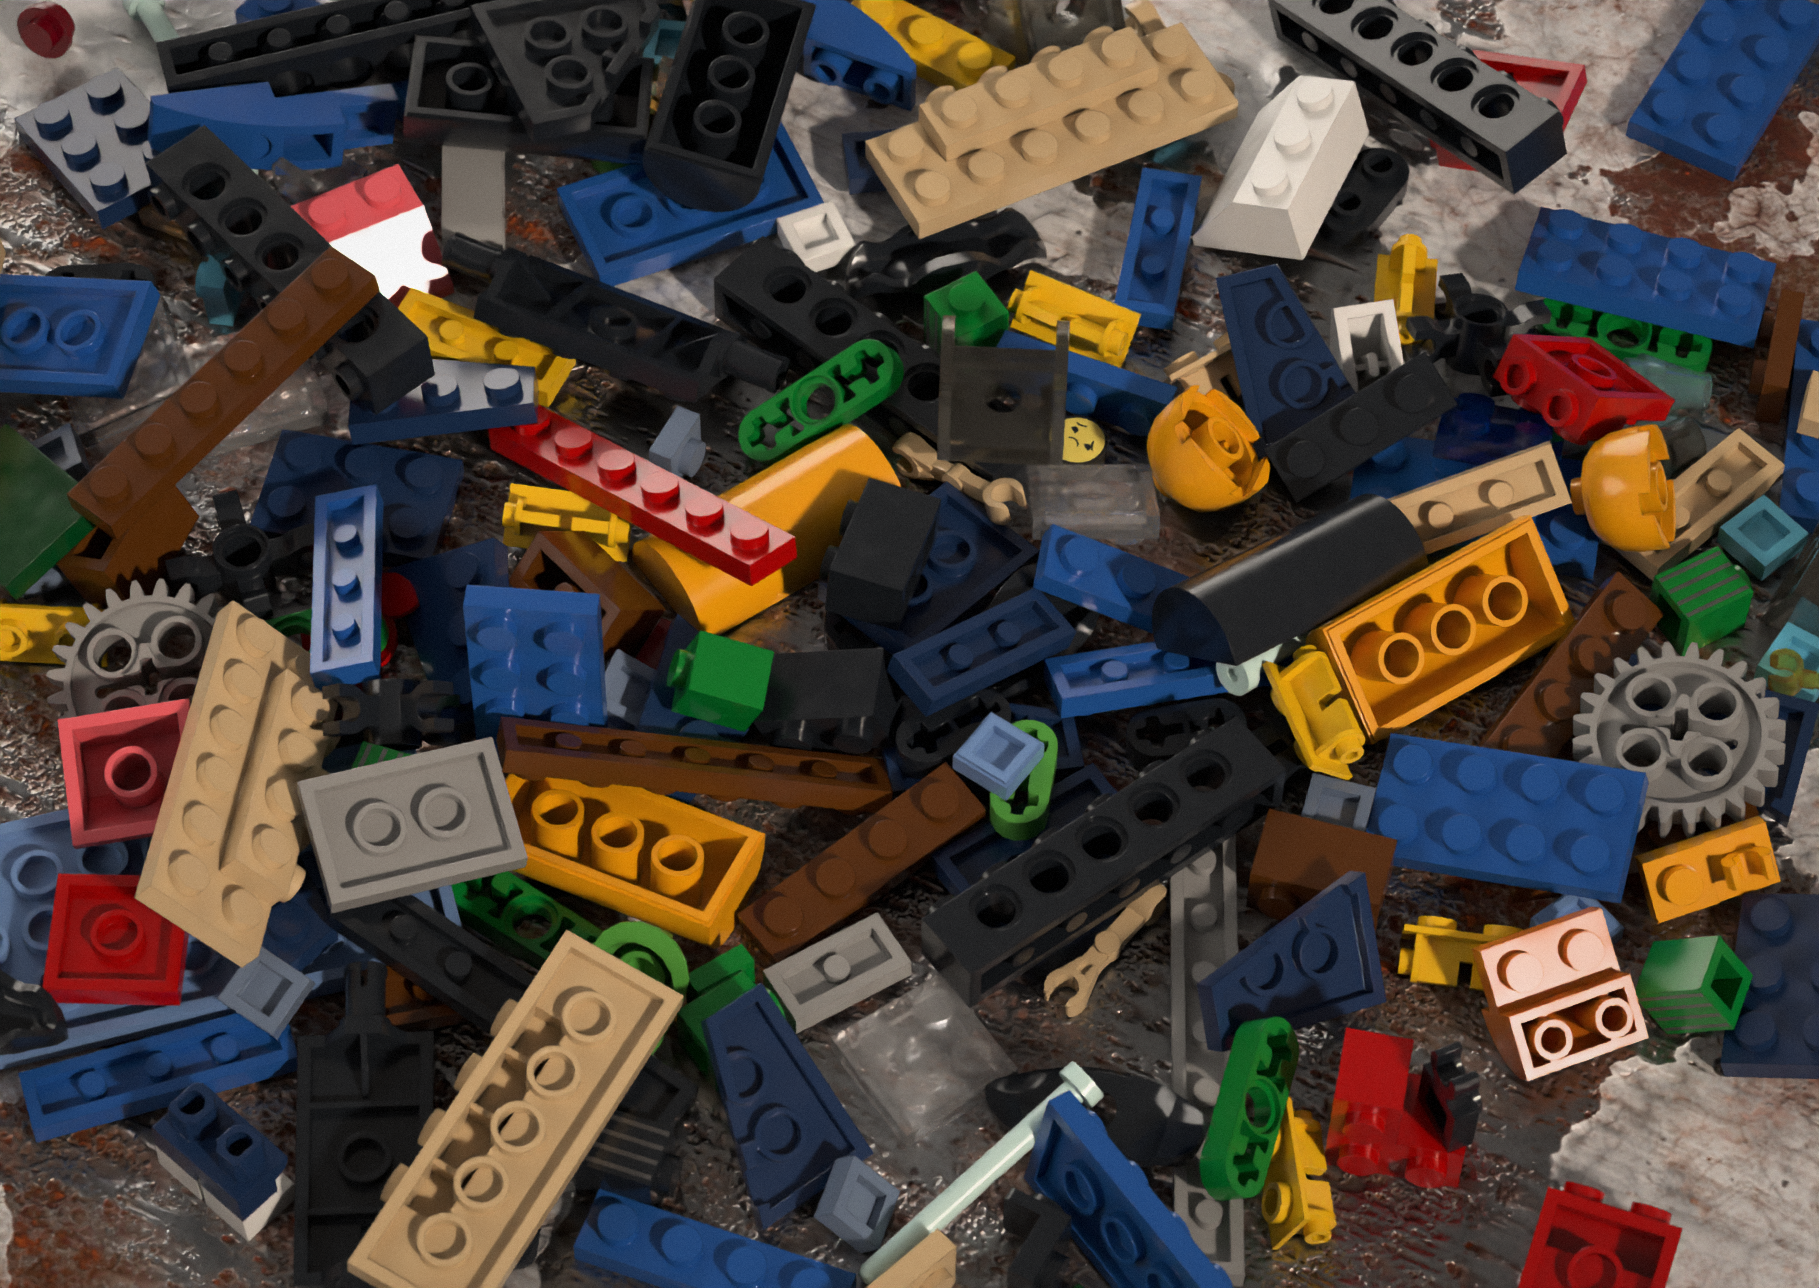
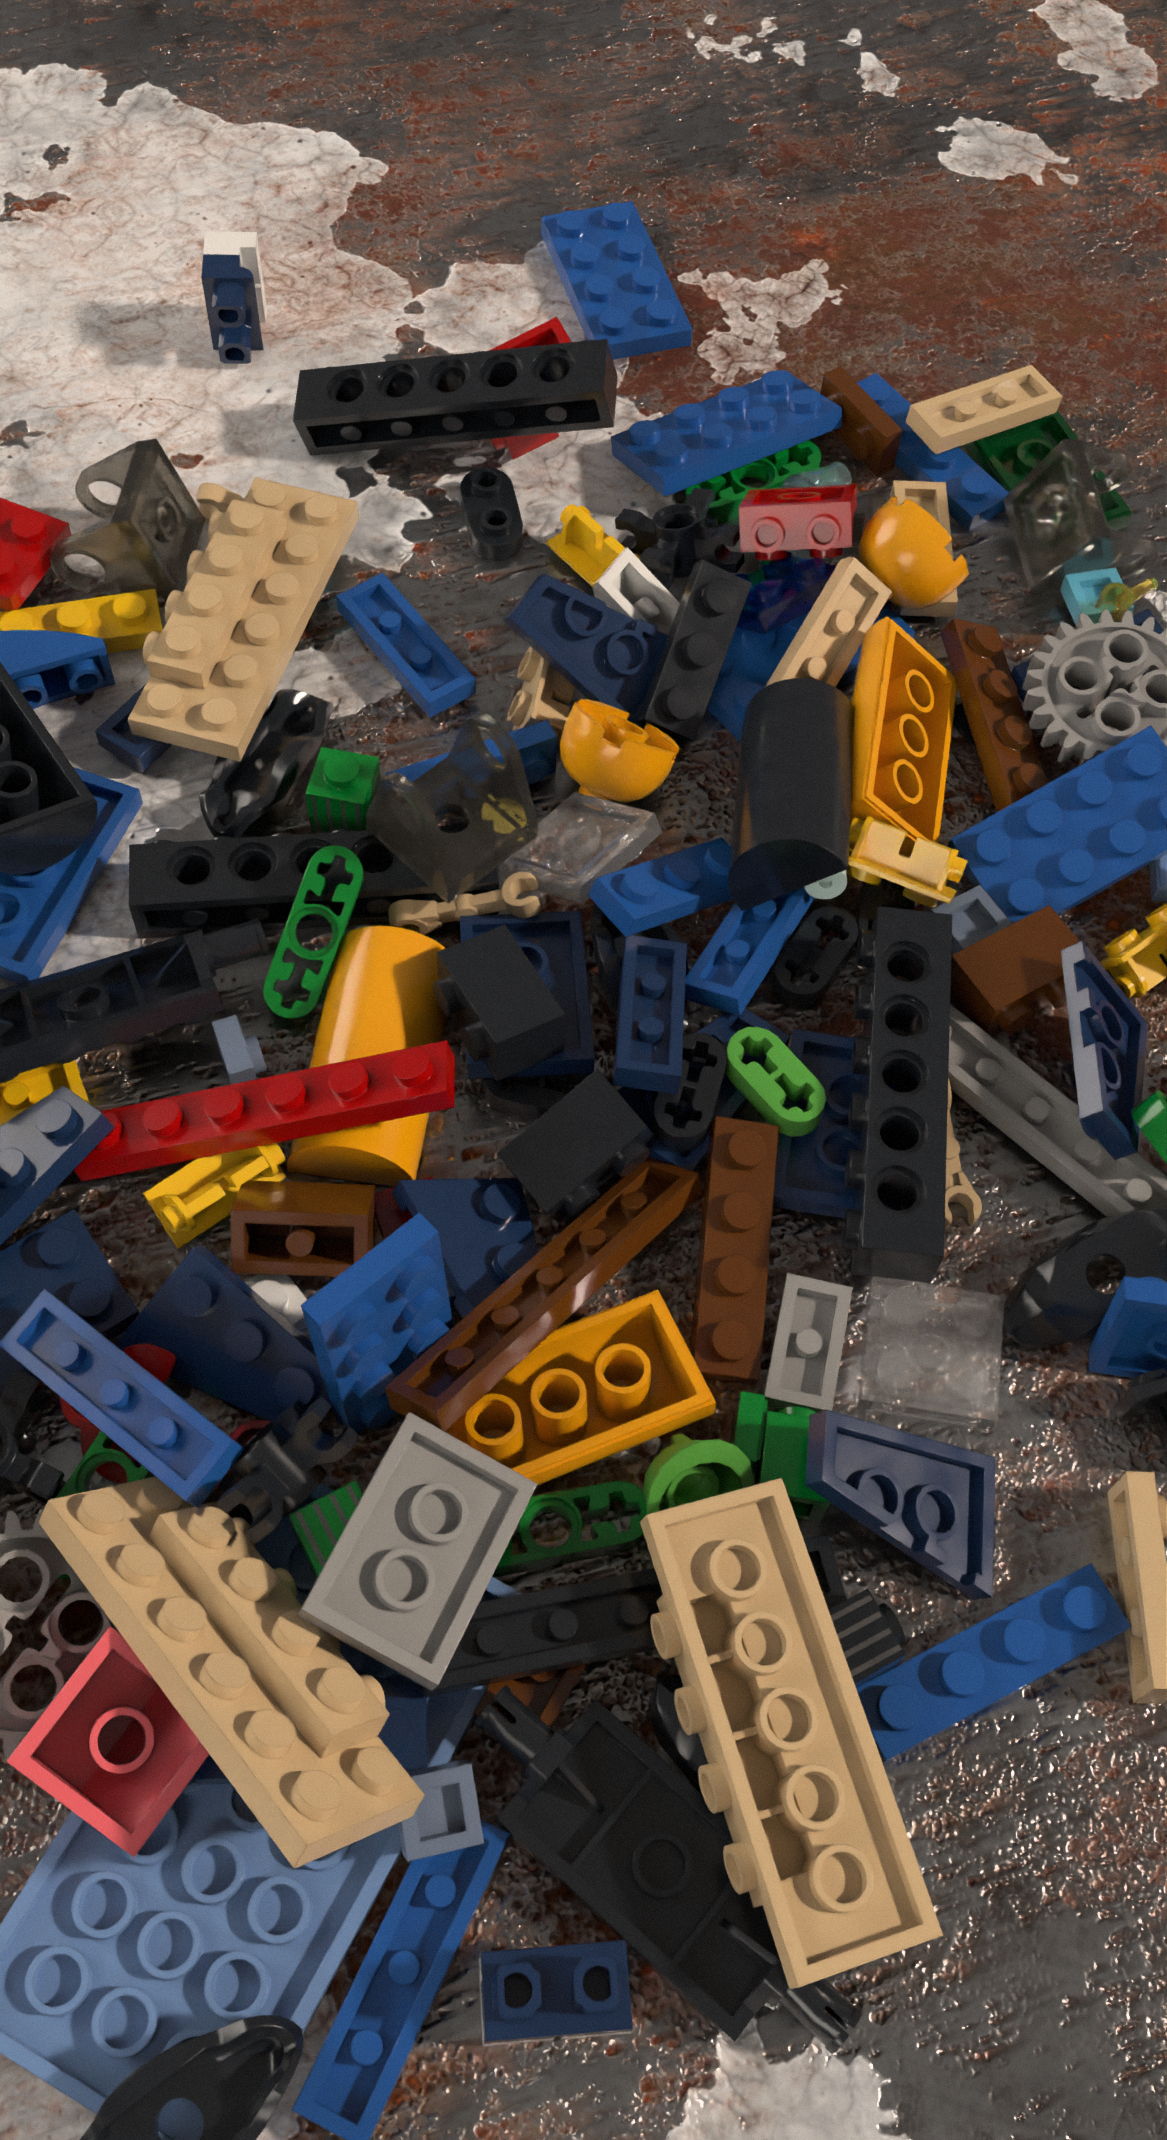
camera: 50 degrees left, 5 degrees up
red plate [42,873,189,1006] -> none
green brick [667,630,774,732] -> none
white plate [777,201,856,272] -> none
sand blue plate [814,1155,900,1253] -> none
light aqua bar [858,1061,1104,1286] -> none
medium blue tile [953,712,1044,801] -> none
yellow hinge [1007,270,1141,368] -> none
white slope [1192,75,1369,260] -> none
green brick [1649,546,1754,656] -> none
medium azure plate [1716,495,1809,581] -> none

